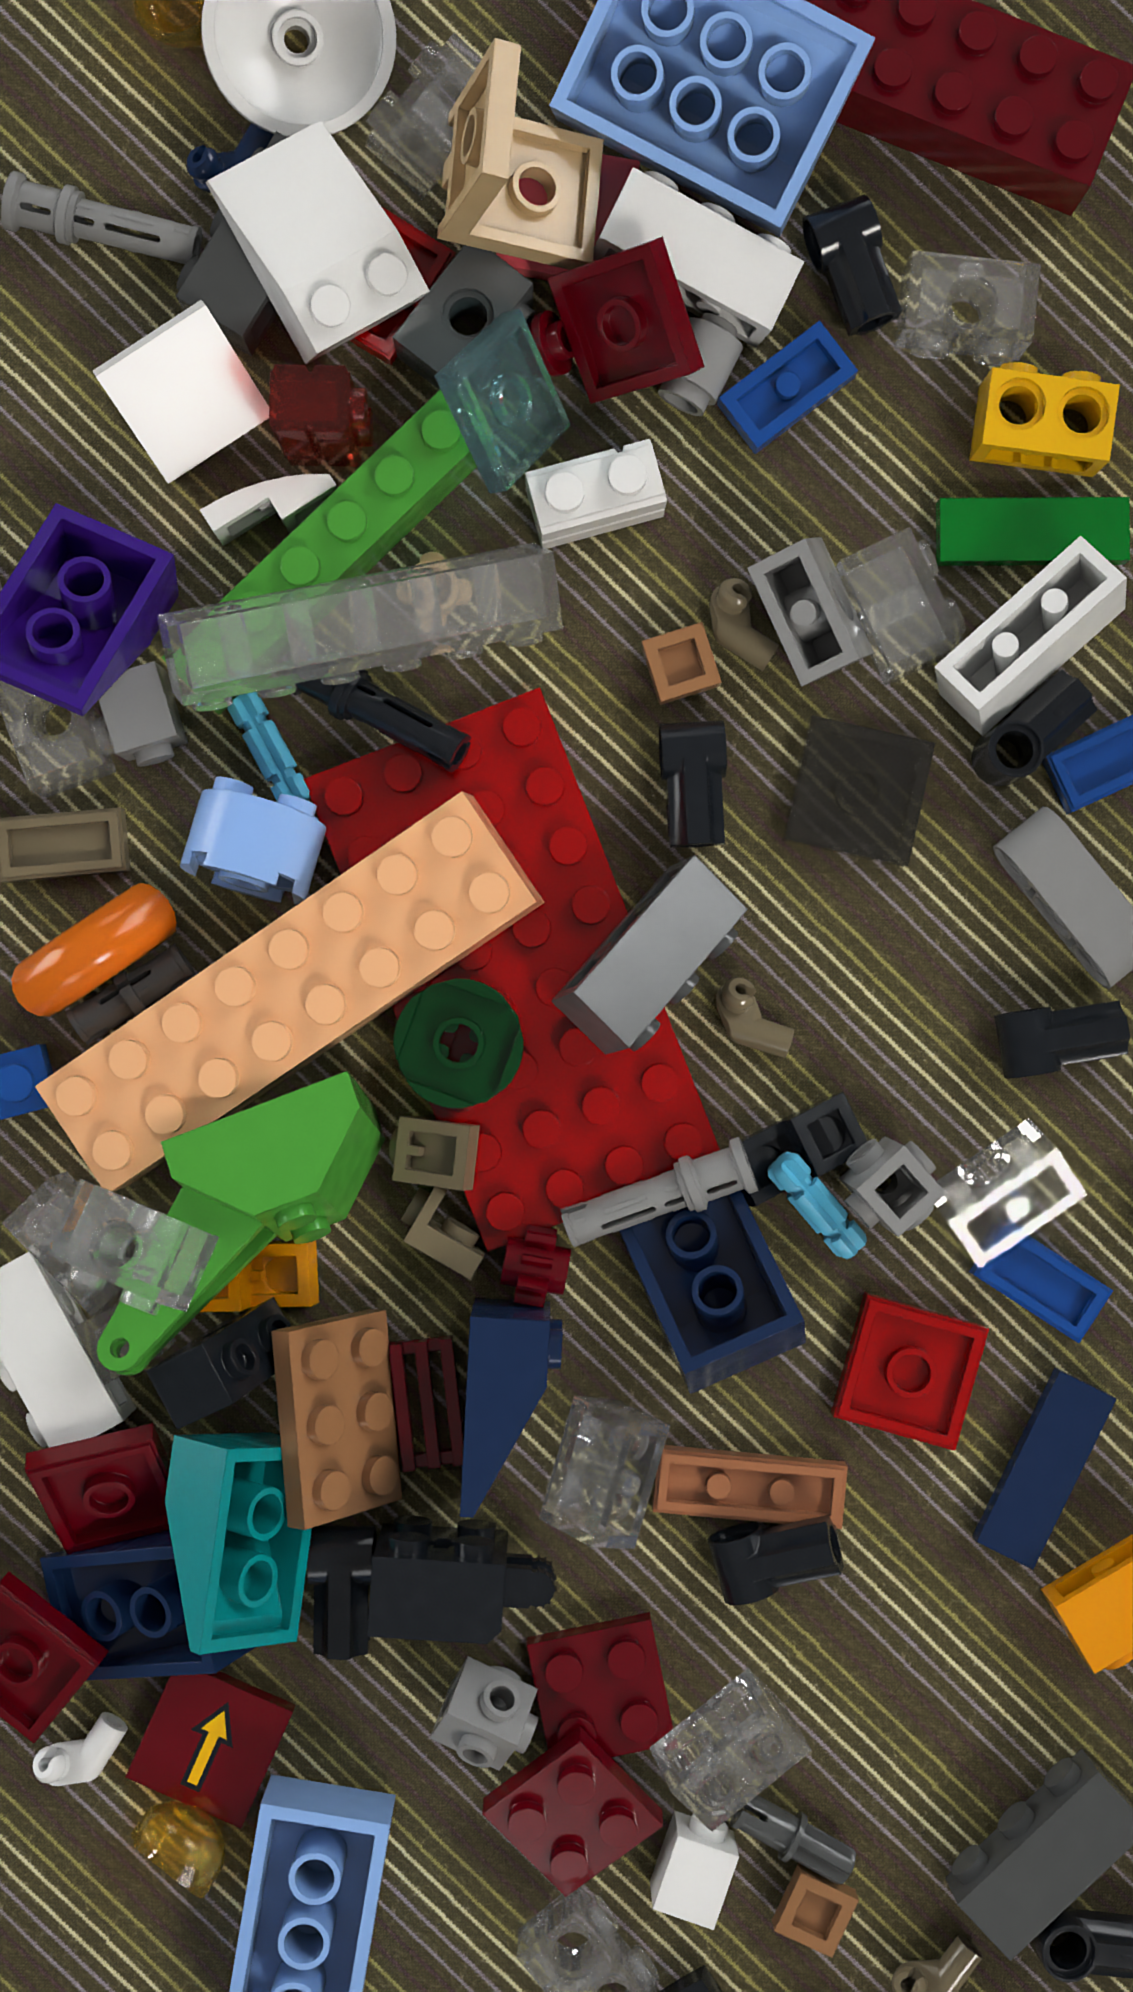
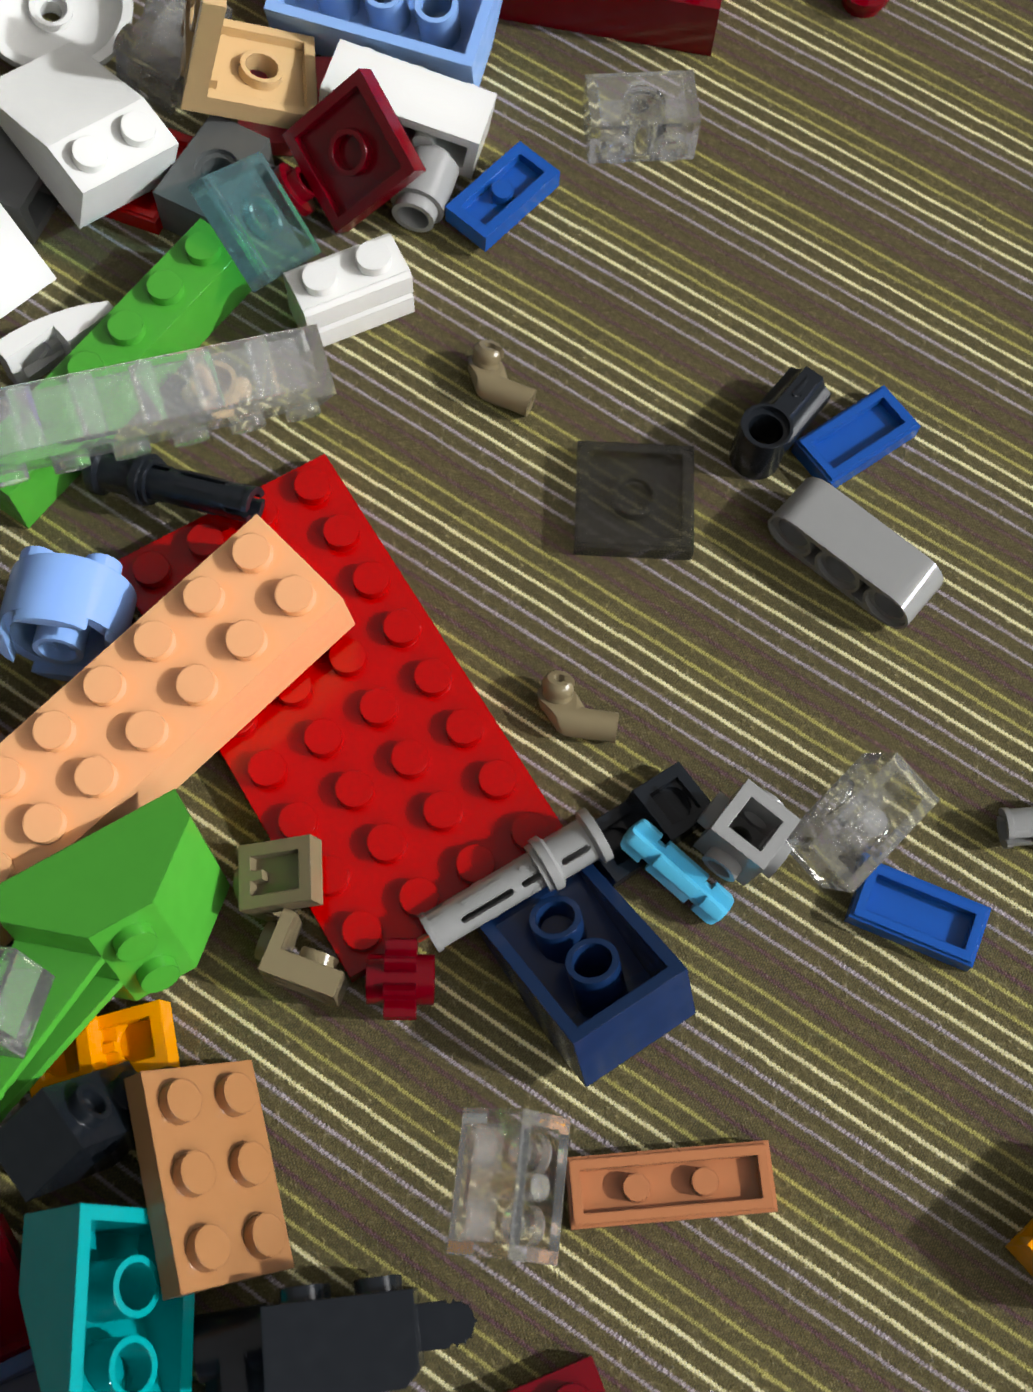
camera: 20 degrees left, 20 degrees down
medium azure axle [227,690,311,801] -> none
clear red brick [269,364,373,467] -> none
dark red tile [389,1335,464,1472] -> none
dark green plate [393,978,524,1108] -> none
dark blue slope [460,1298,563,1518] -> none
brick [551,855,748,1055] -> none
medium nougat plate [641,622,722,705] -> none
black piece [659,720,727,848] -> none
black piece [707,1515,844,1605] -> none
light grey brick [747,537,874,687] -> none
black piece [802,194,902,336] -> none
red tile [831,1292,989,1451] -> none
clear brick [836,527,966,686] -> none
white brick [934,536,1127,736] -> none
green tile [936,497,1130,566] -> none
yellow brick [969,362,1120,477] -> none
dark blue tile [972,1367,1117,1569] -> none
black piece [994,1001,1130,1079] -> none

